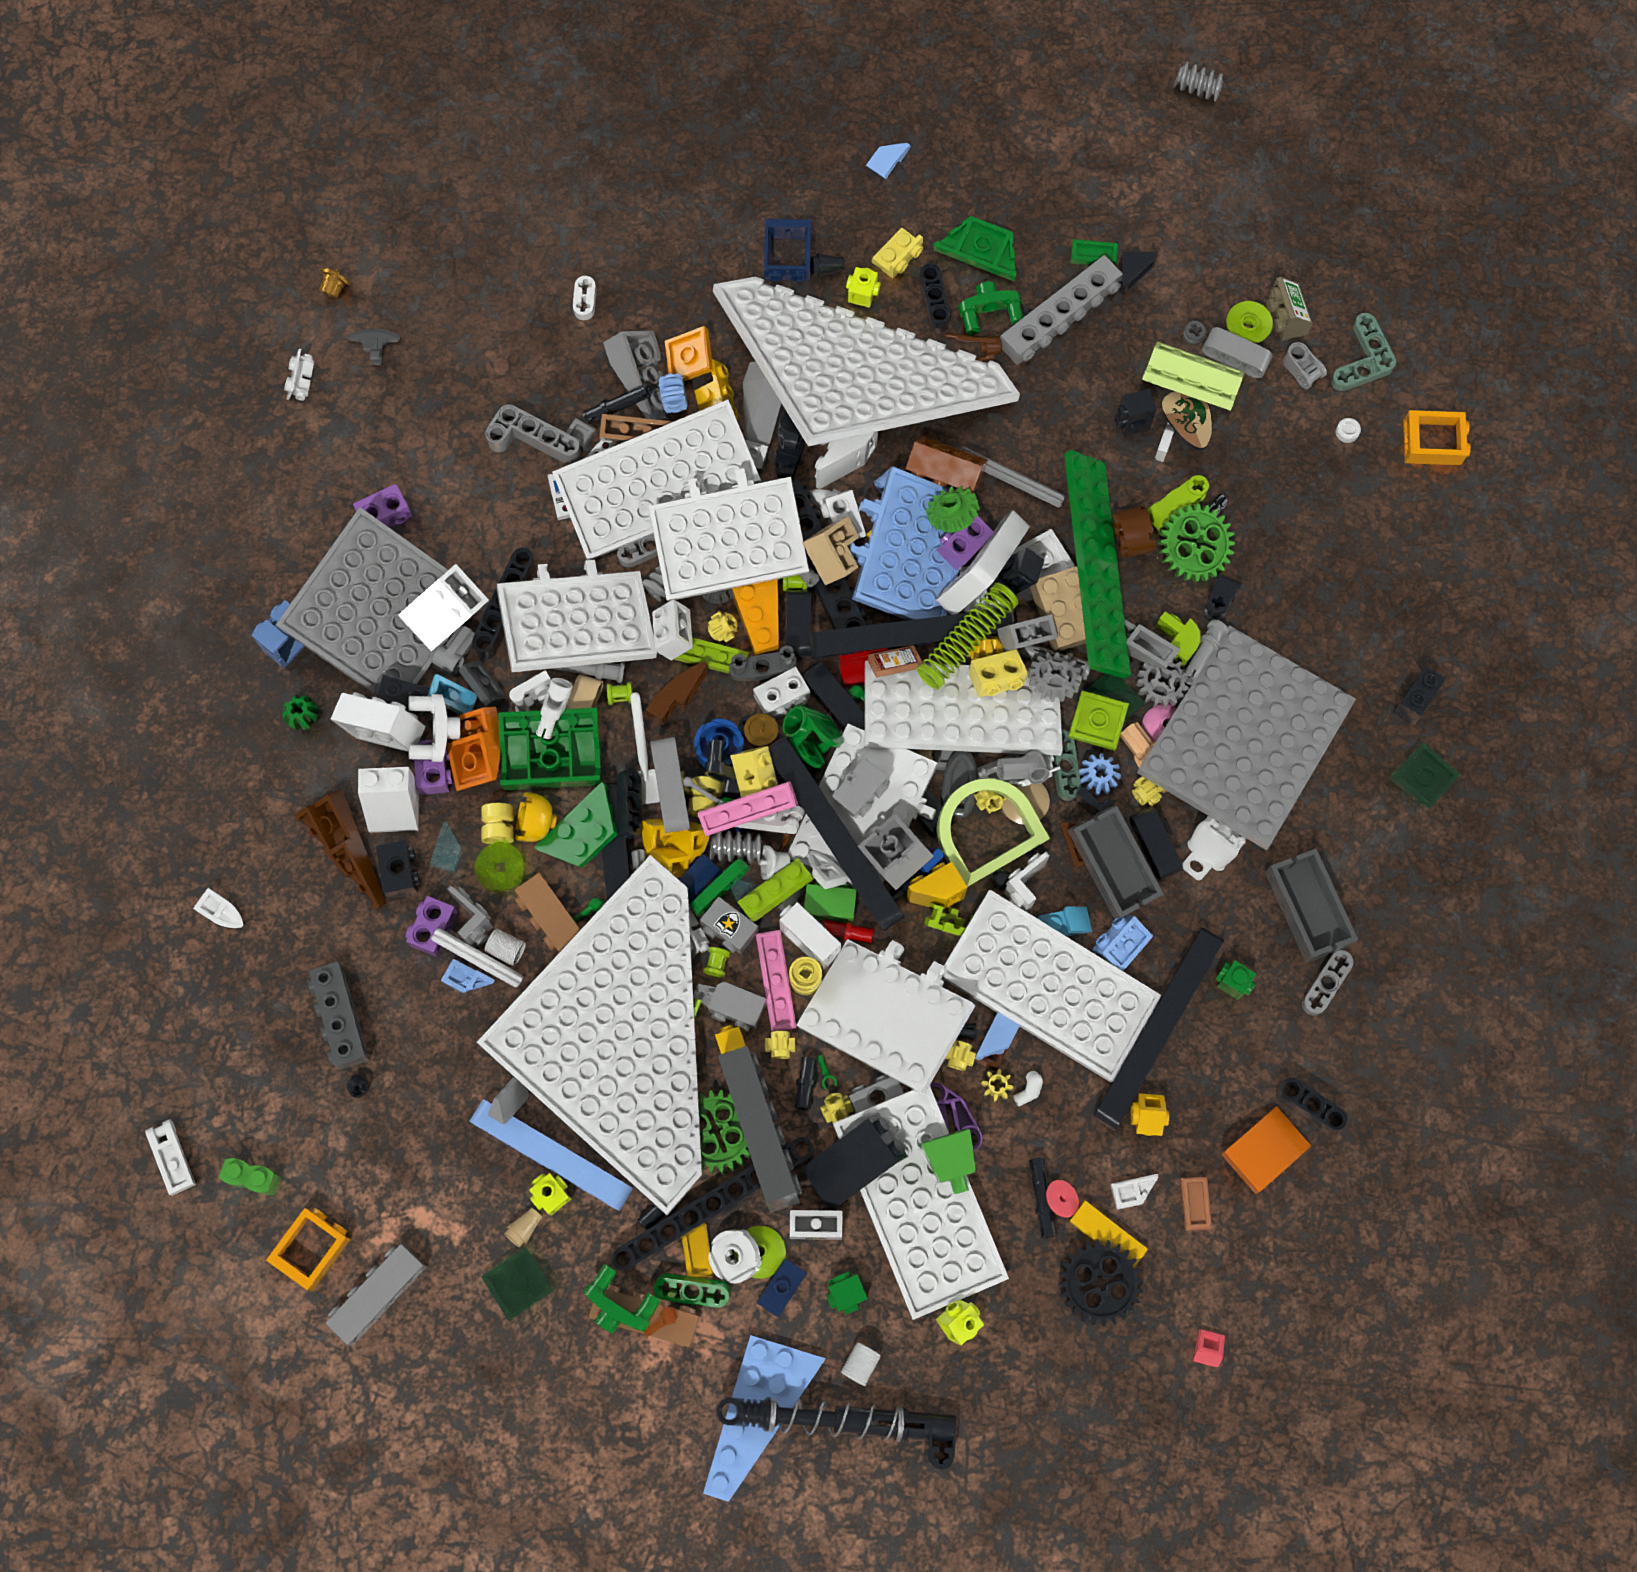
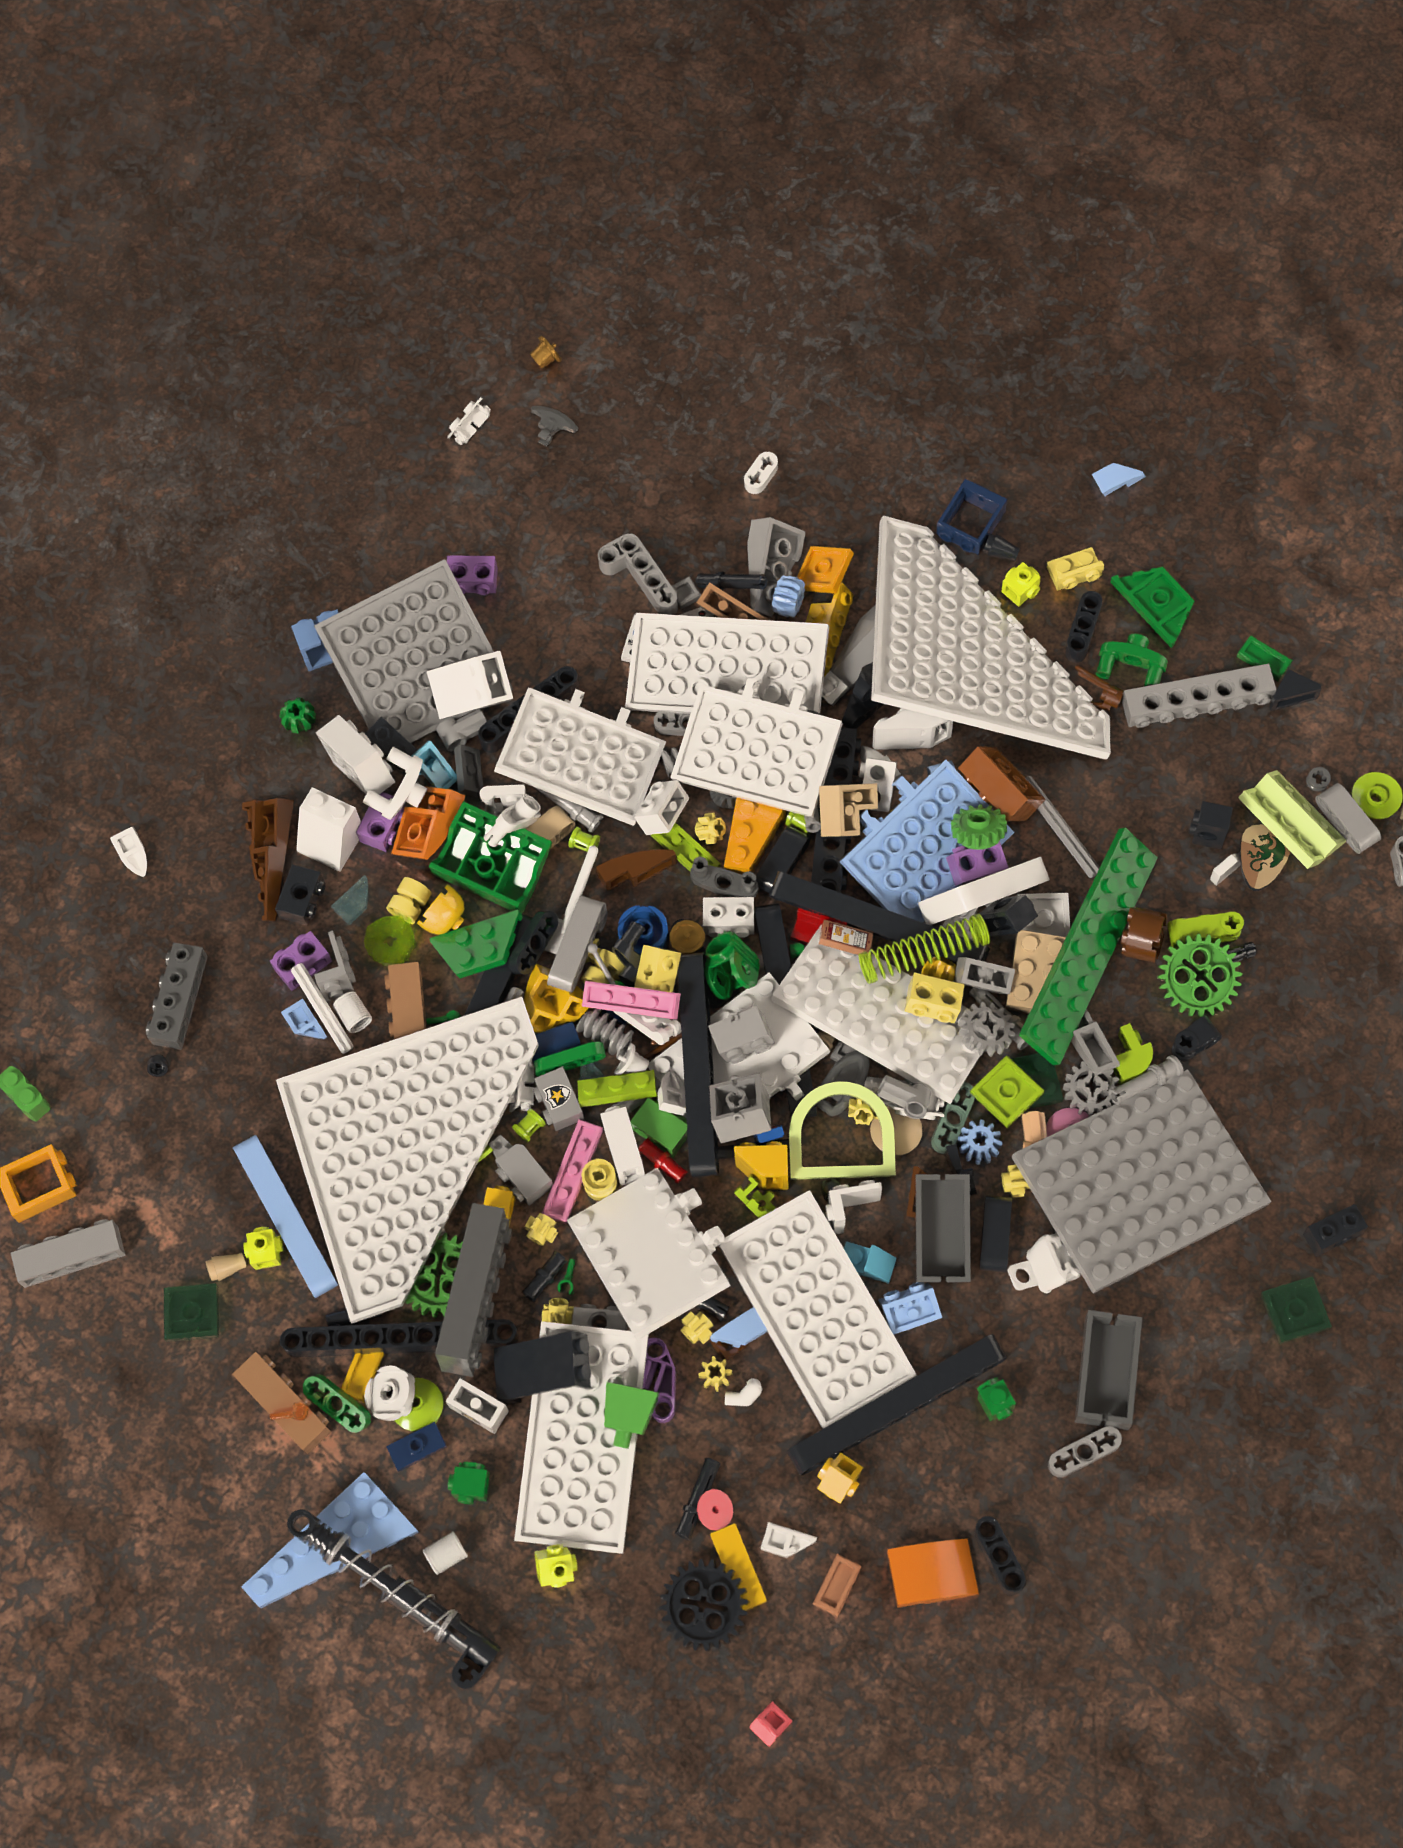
camera: 35 degrees right, 5 degrees down
light grey slope [488,1077,529,1124] -> none
green connector [583,1264,661,1334] -> none

